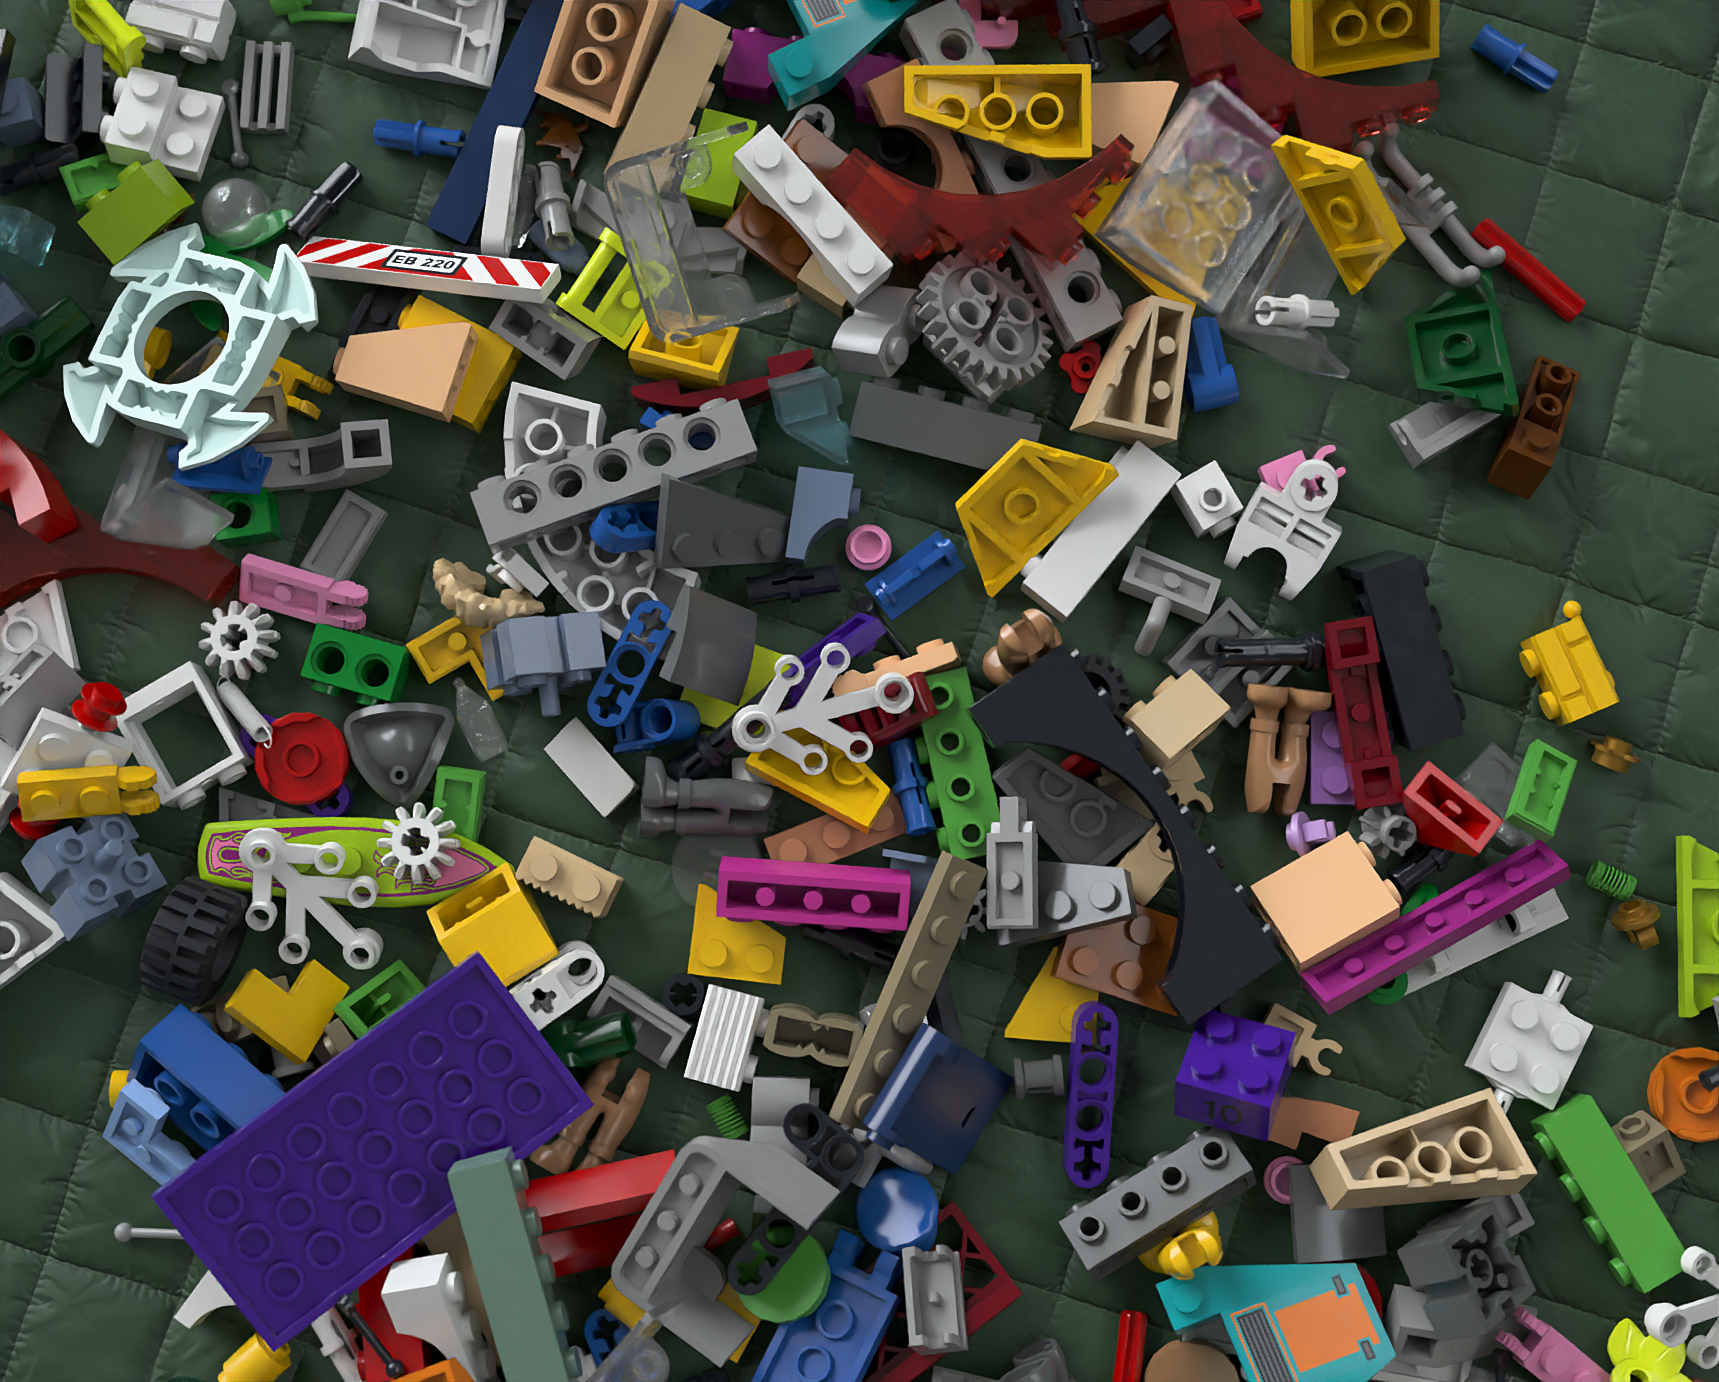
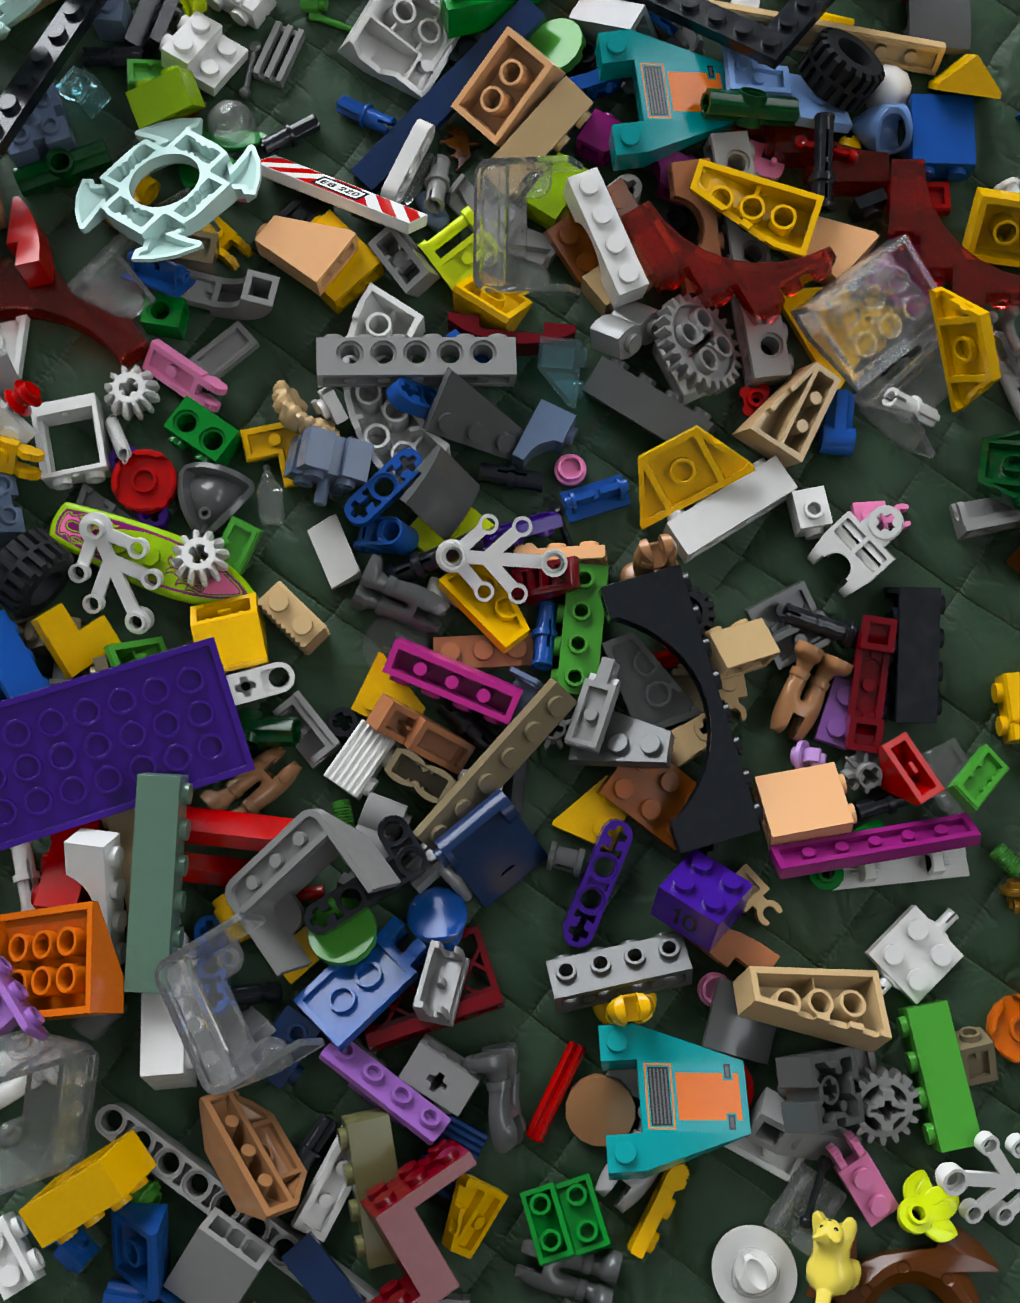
camera: 15 degrees right, 5 degrees down
black hinge [336,1294,405,1379] -> none
light grey plate [1118,546,1221,656] -> none
none -> nougat slope [366,692,476,775]
none -> light grey gear [851,1065,921,1146]

